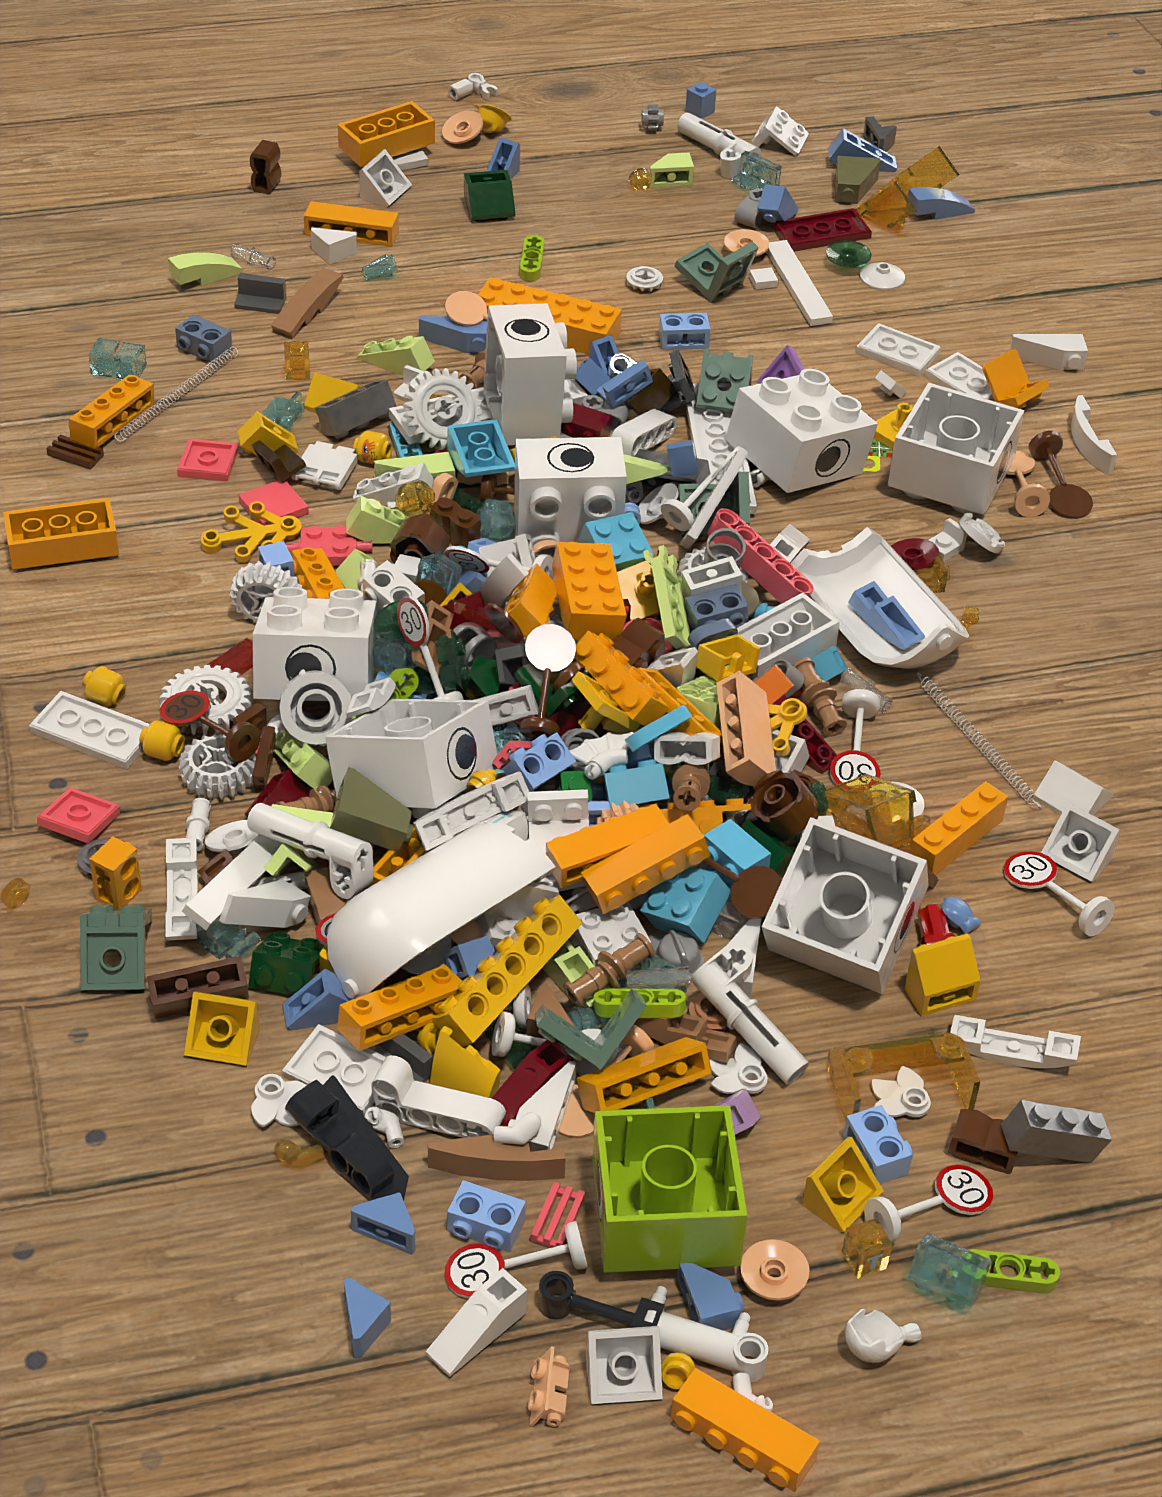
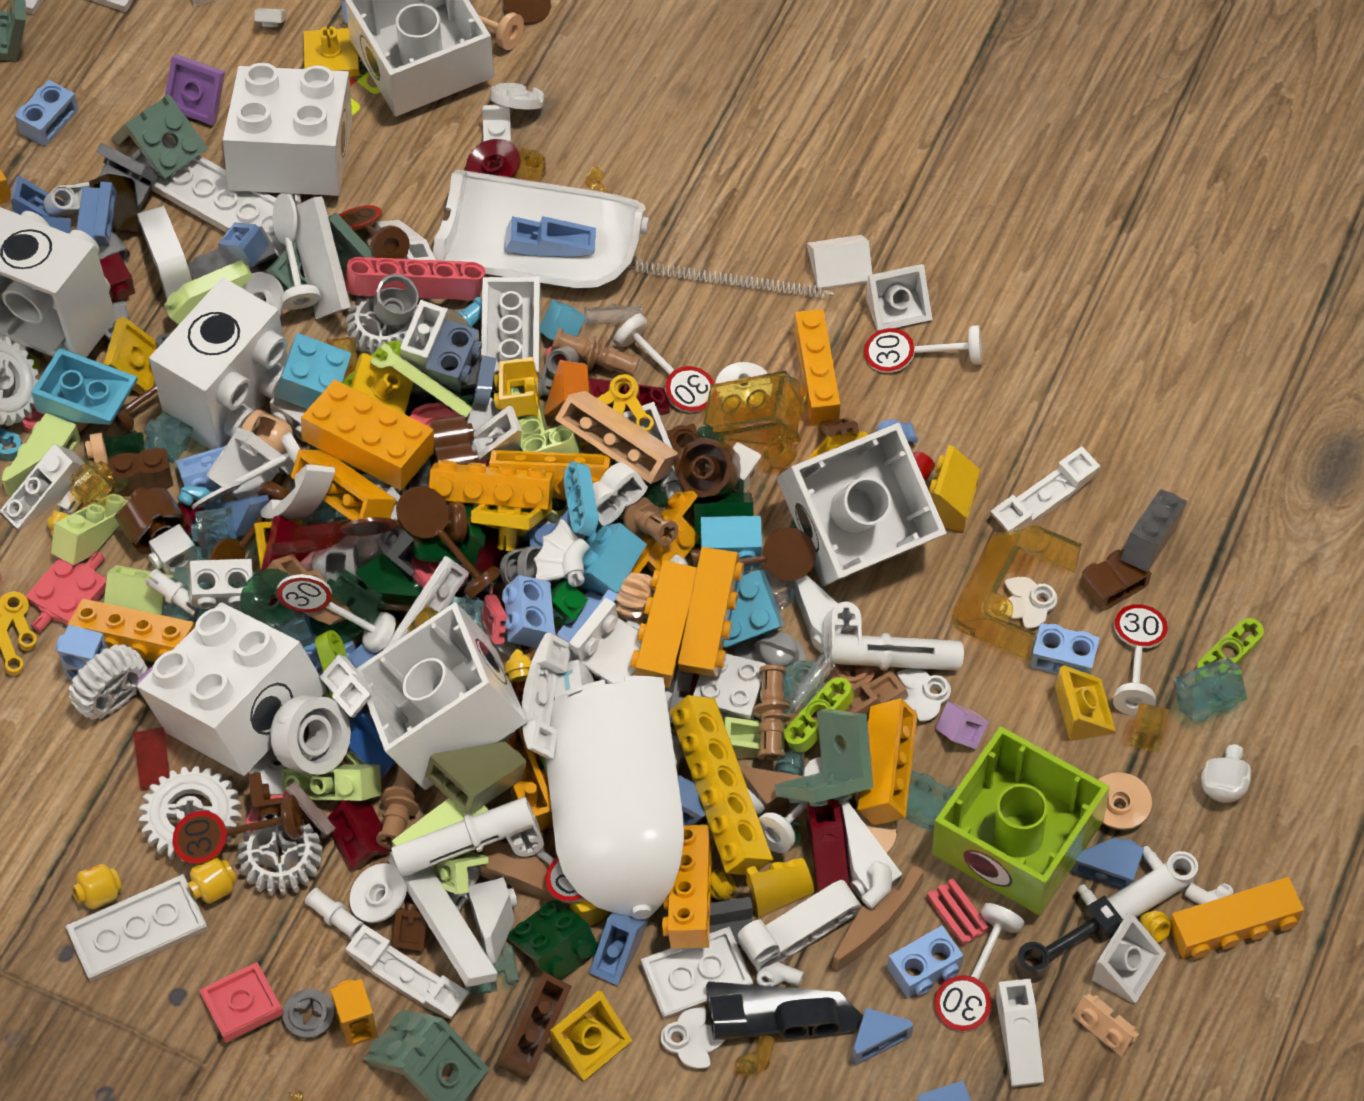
camera: 50 degrees left, 15 degrees up
none -> reddish brown piece [339,205,410,259]

